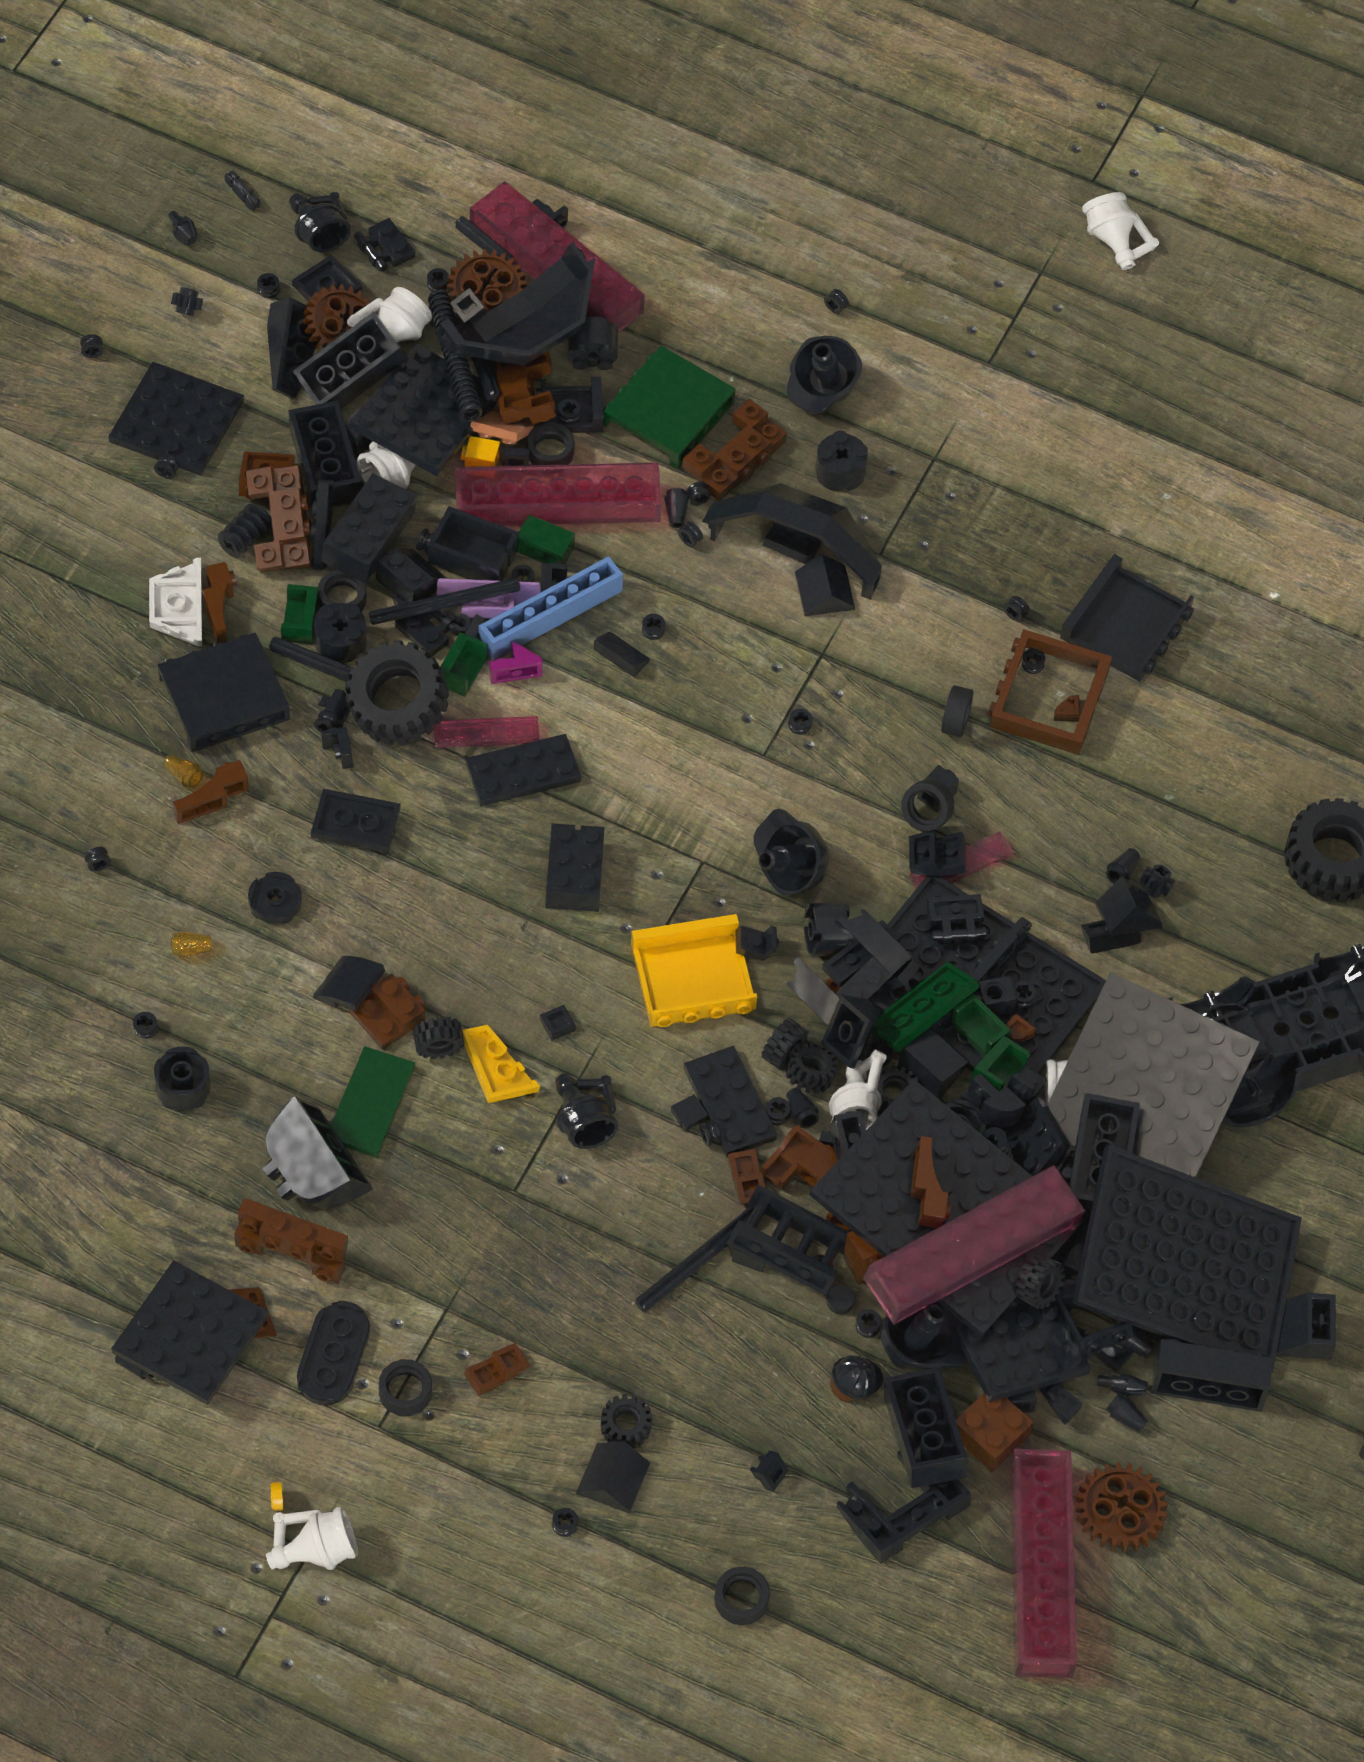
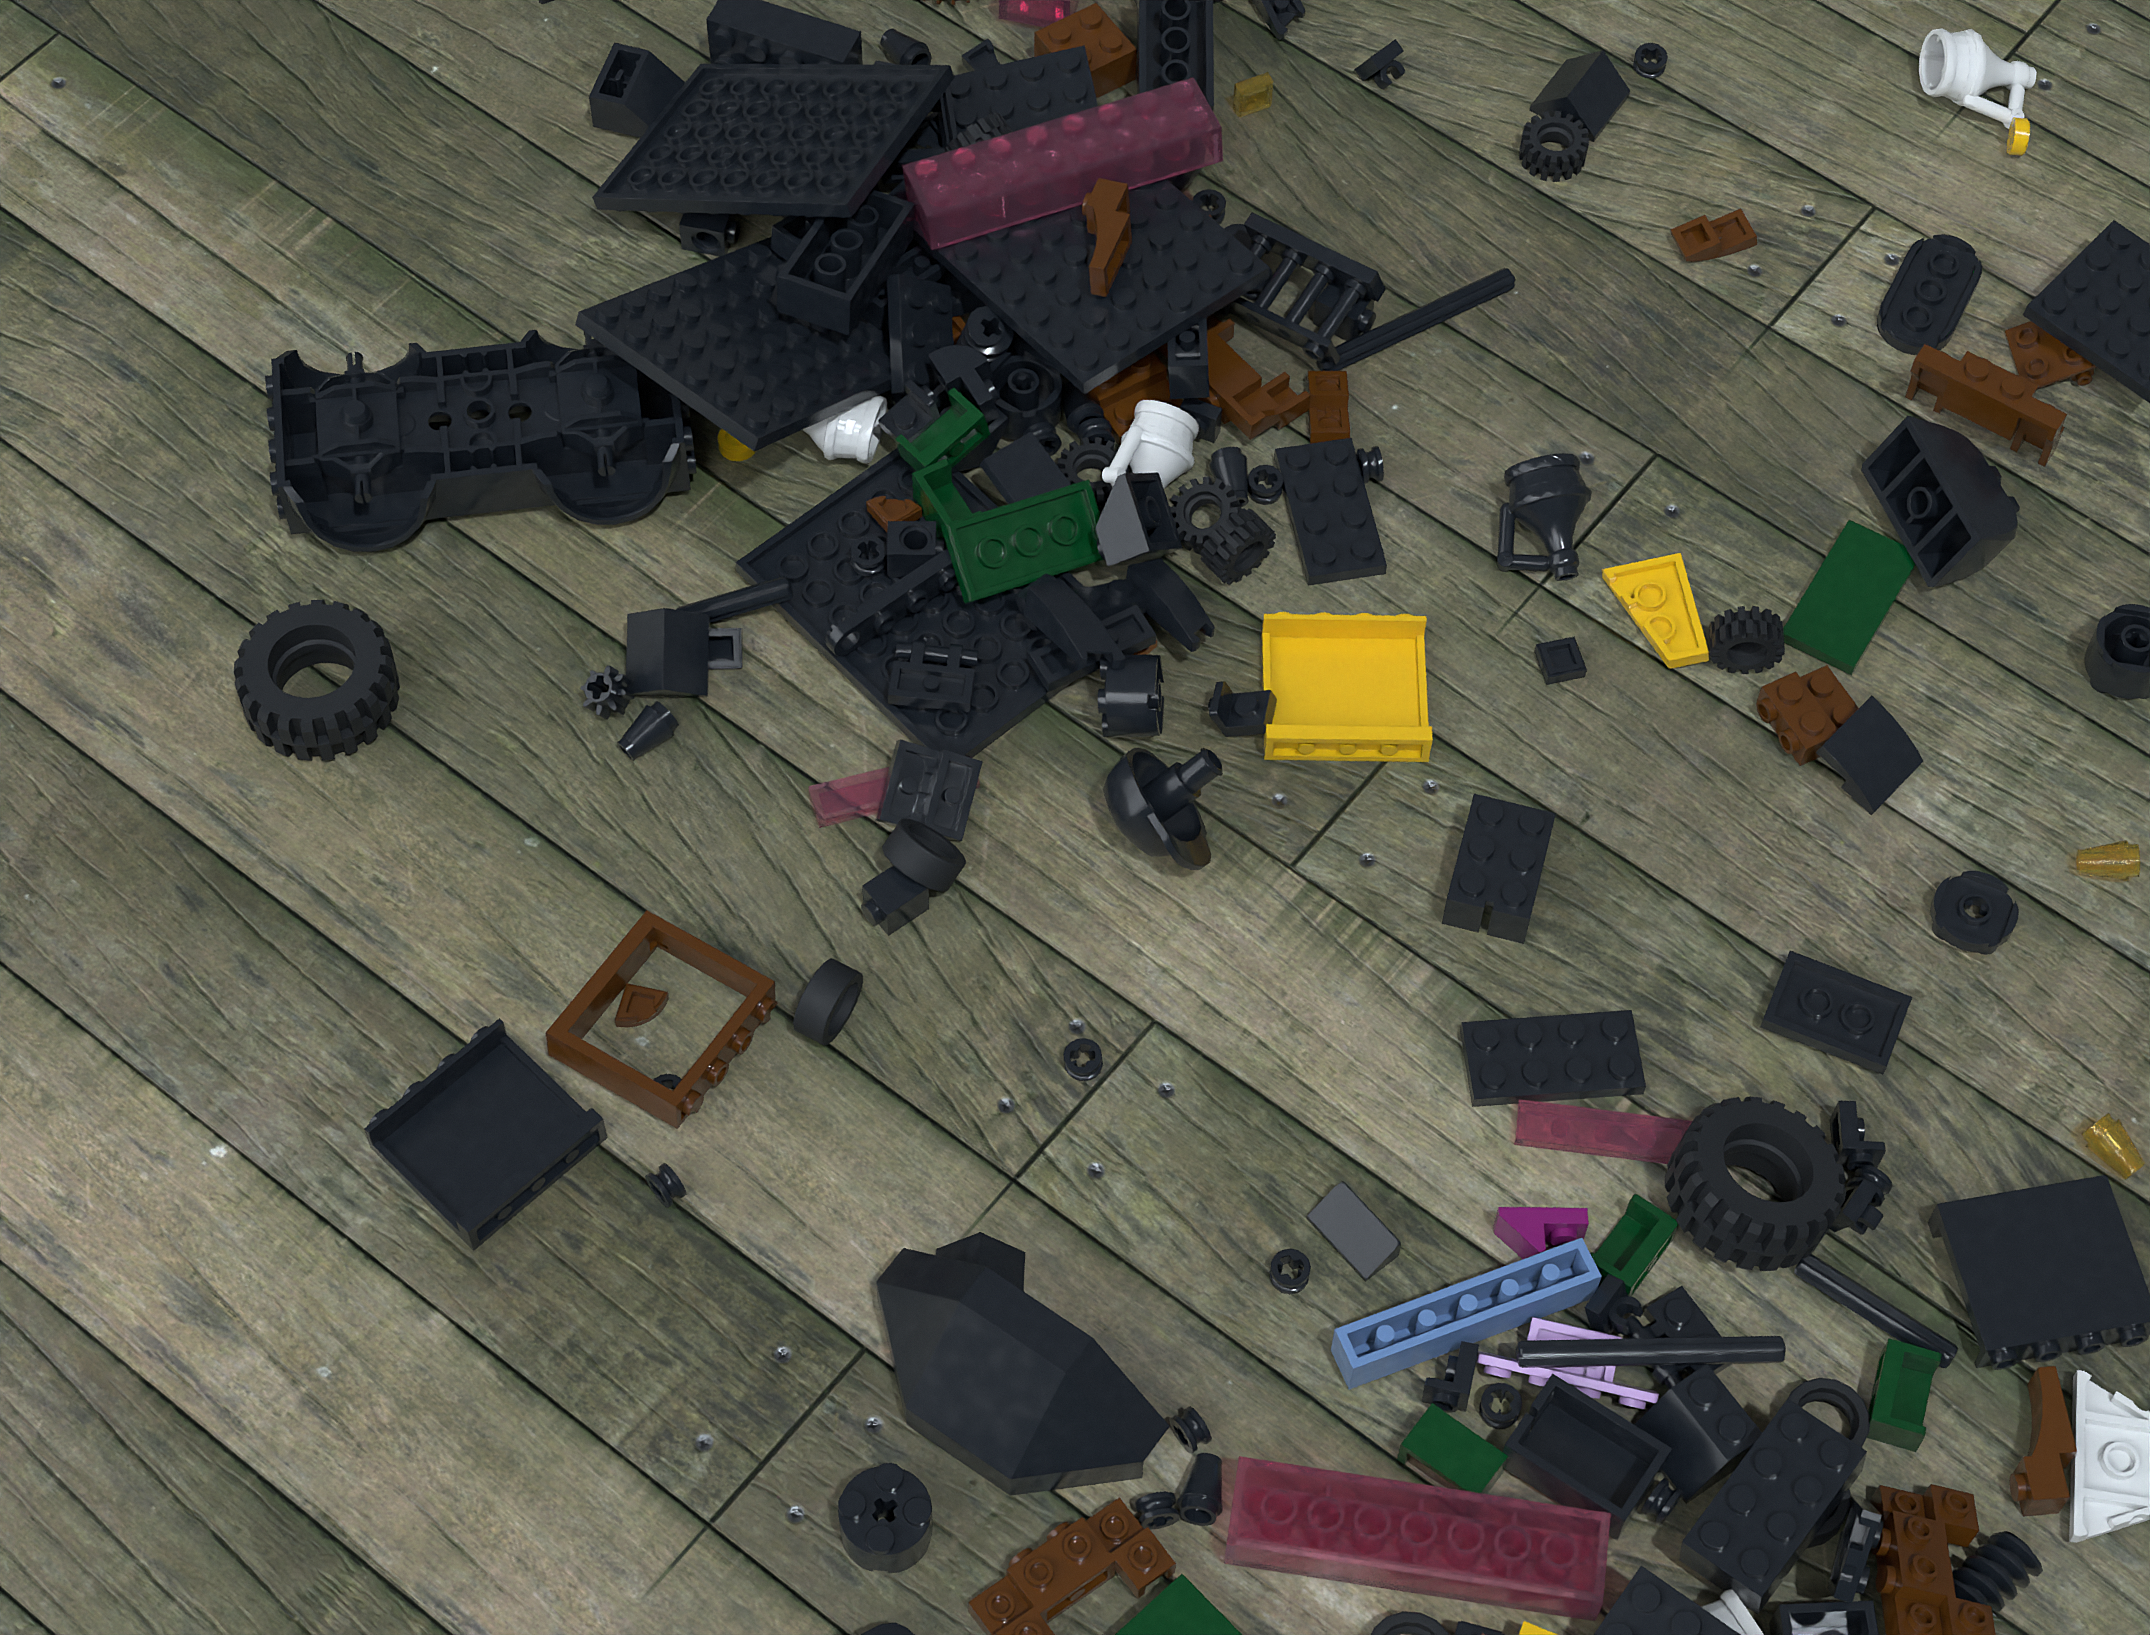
camera: 165 degrees left, 0 degrees up
reddish brown slope [173,760,249,824] -> none
black brick [314,603,366,663] -> none
black tyre [379,1359,432,1416] -> none
black tile [671,1094,708,1131] -> none
black piece [830,1355,883,1402] -> none
none -> black axle [676,576,793,623]
none -> clear yellow tile [1233,72,1273,118]

